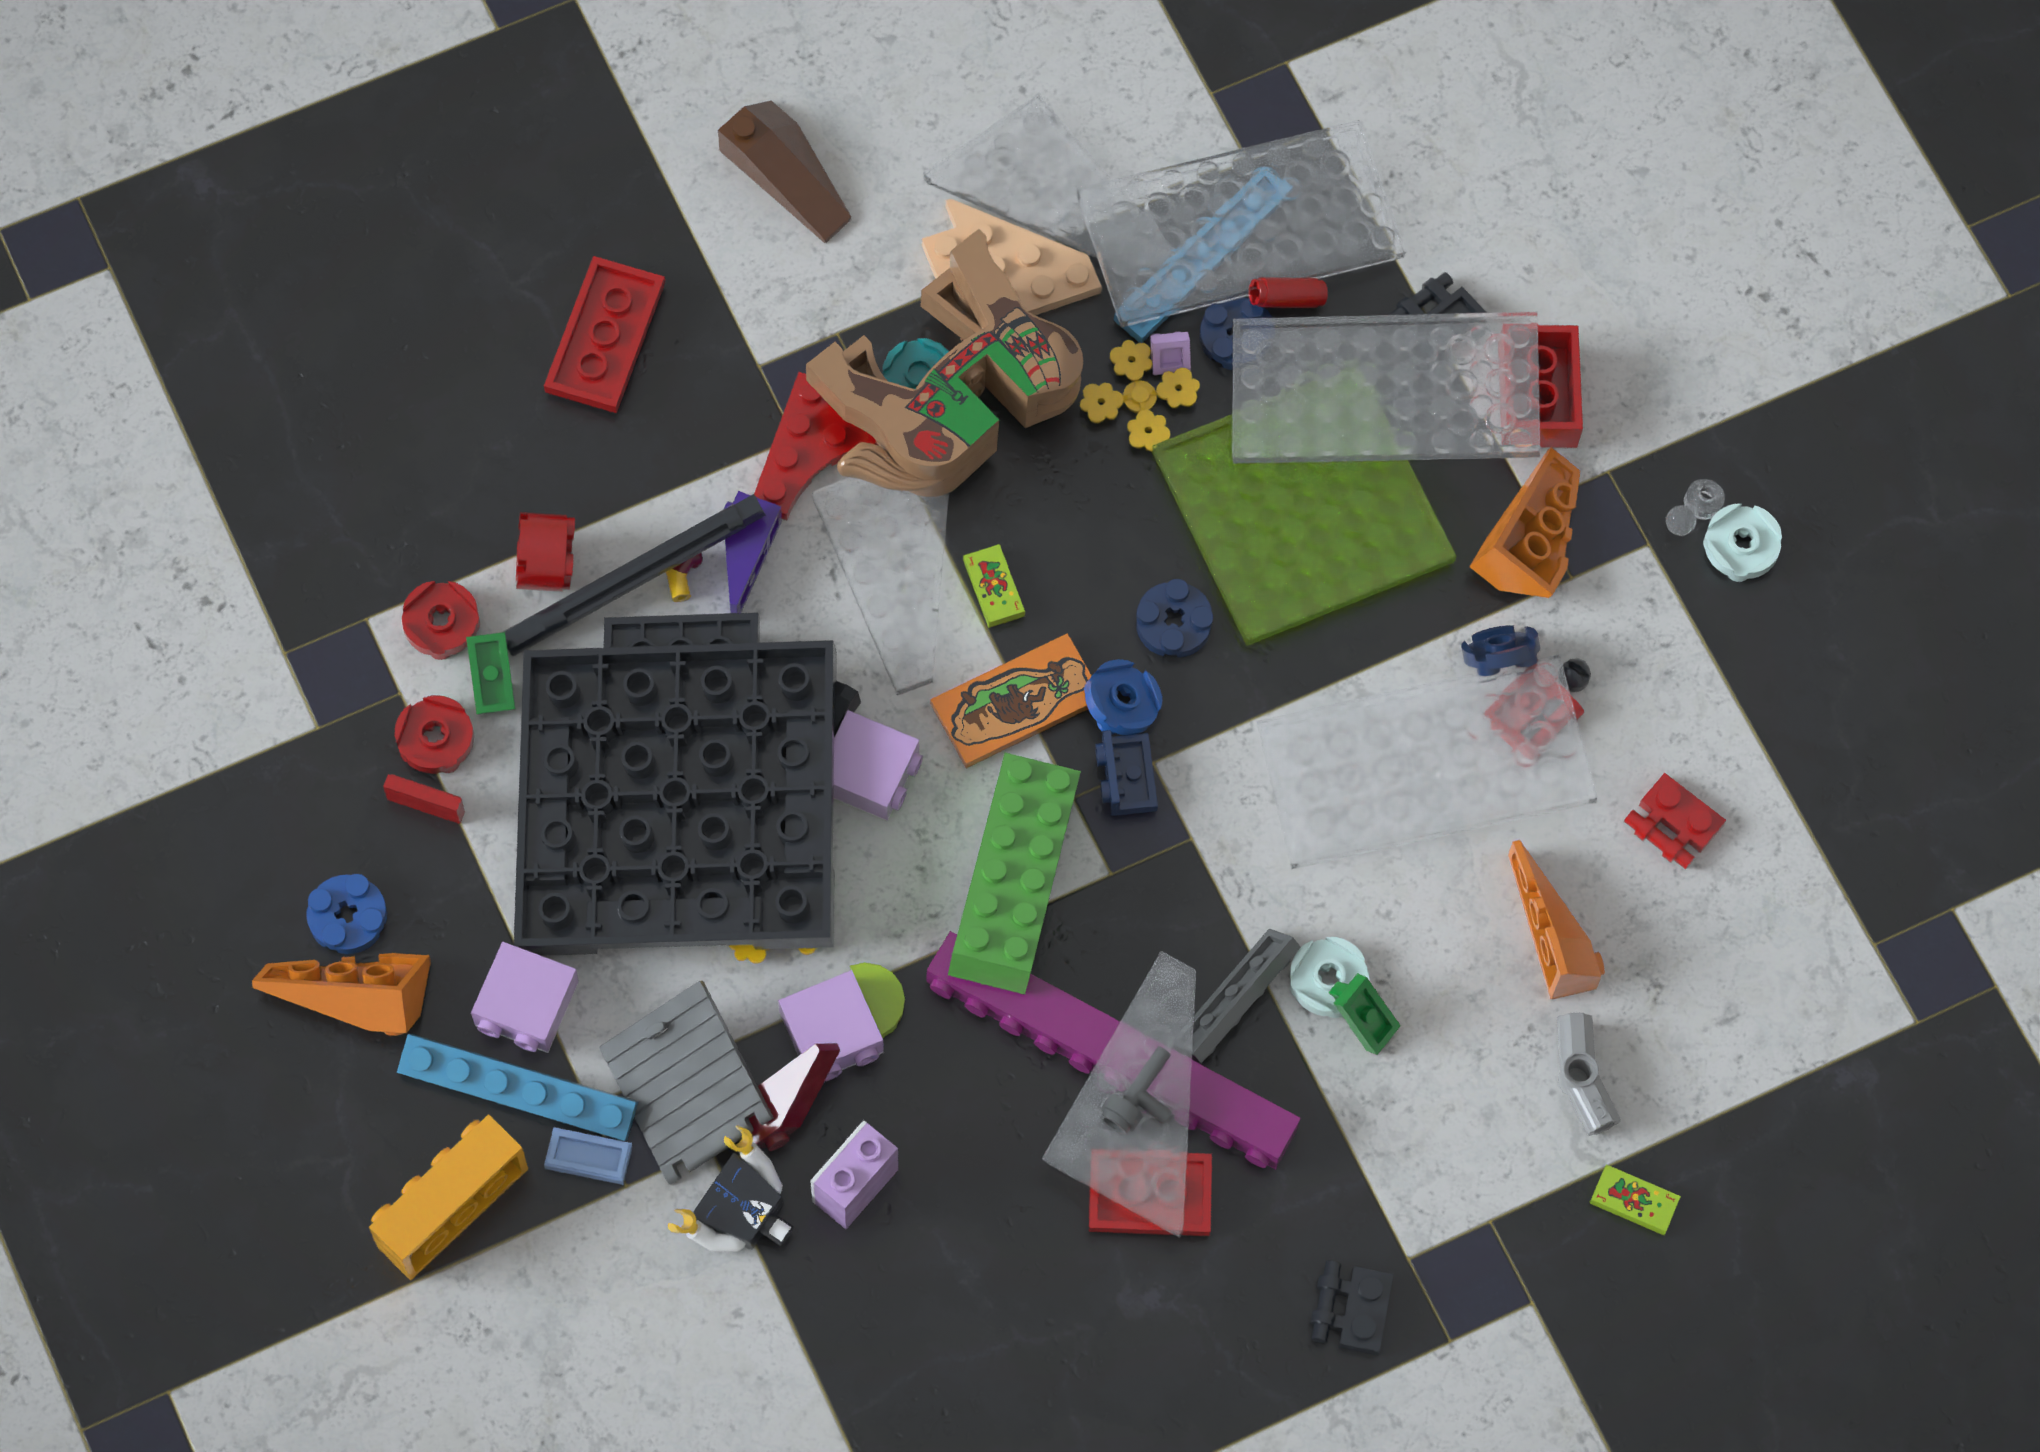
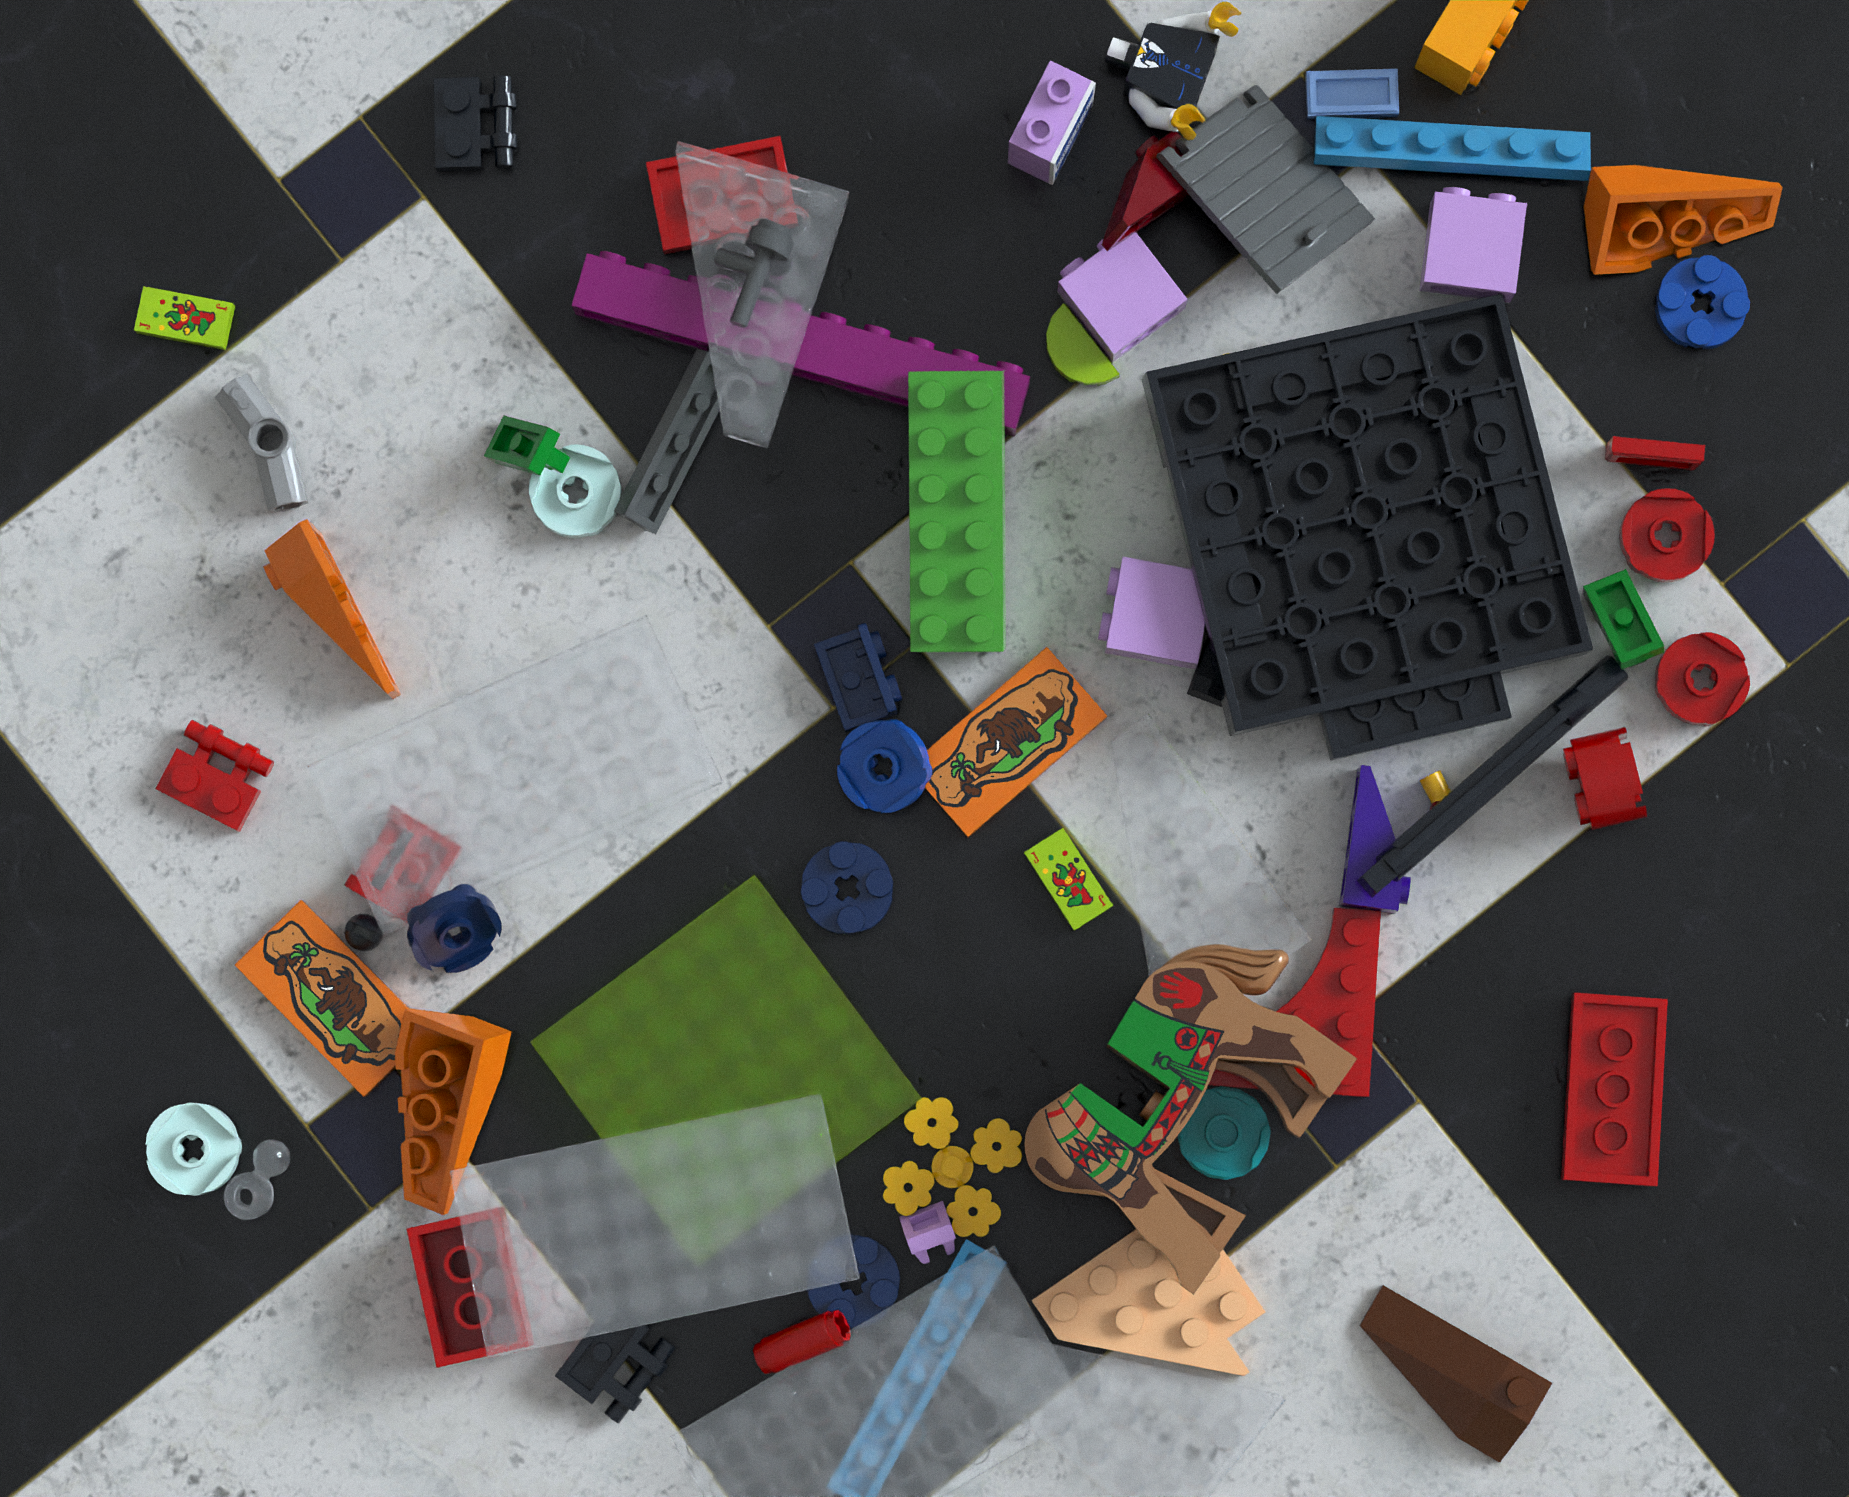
camera: 175 degrees right, 15 degrees up
none -> tile [235,900,409,1097]

